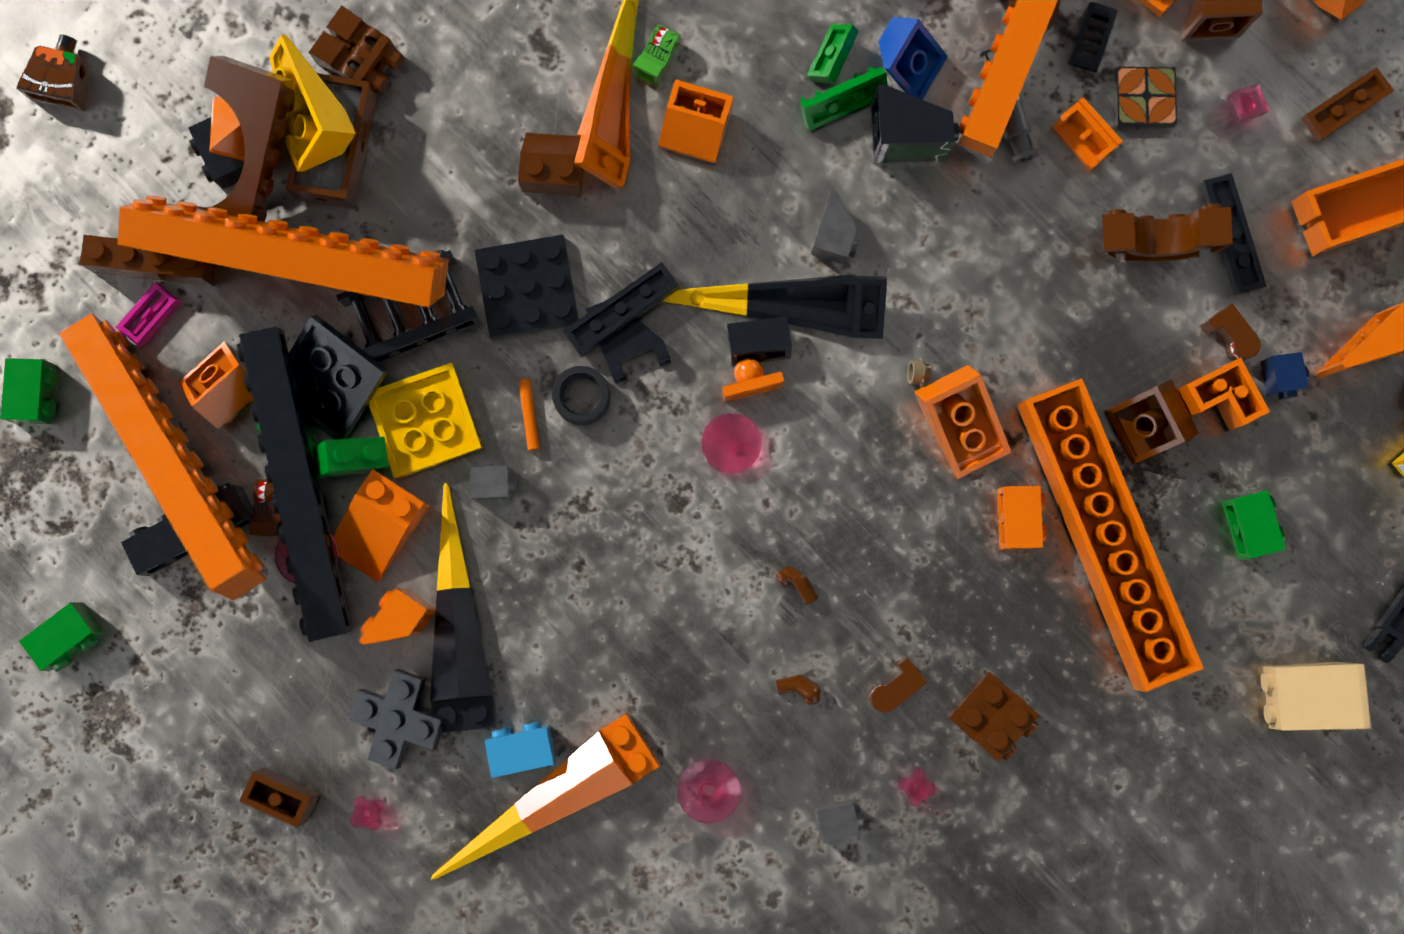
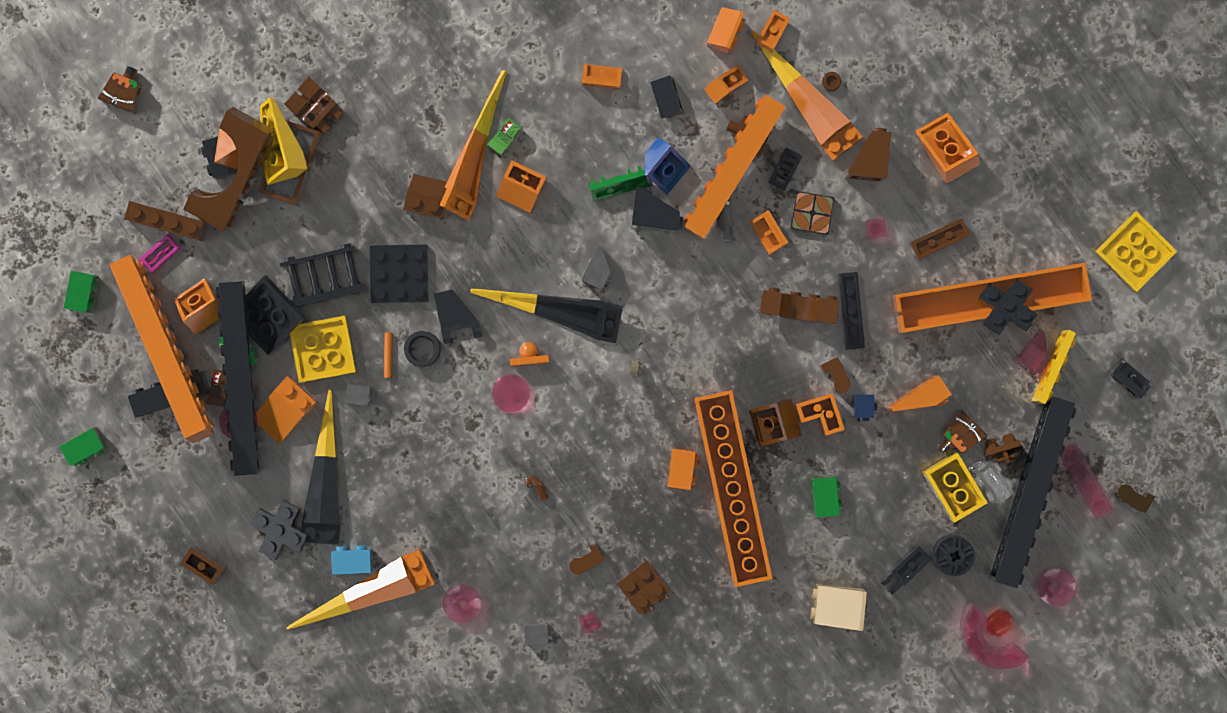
camera: 15 degrees right, 5 degrees up
orange piece [118,195,449,307] -> none
green brick [312,437,389,478] -> none
clear pink plate [350,796,385,830] -> none
orange slope [359,588,436,645] -> none
black tile [563,262,680,357] -> none
black hinge [727,316,792,366] -> none
reddish brown arm [775,675,821,705] -> none
green plate [807,24,859,83] -> none
orange slope [914,365,1012,479] -> none

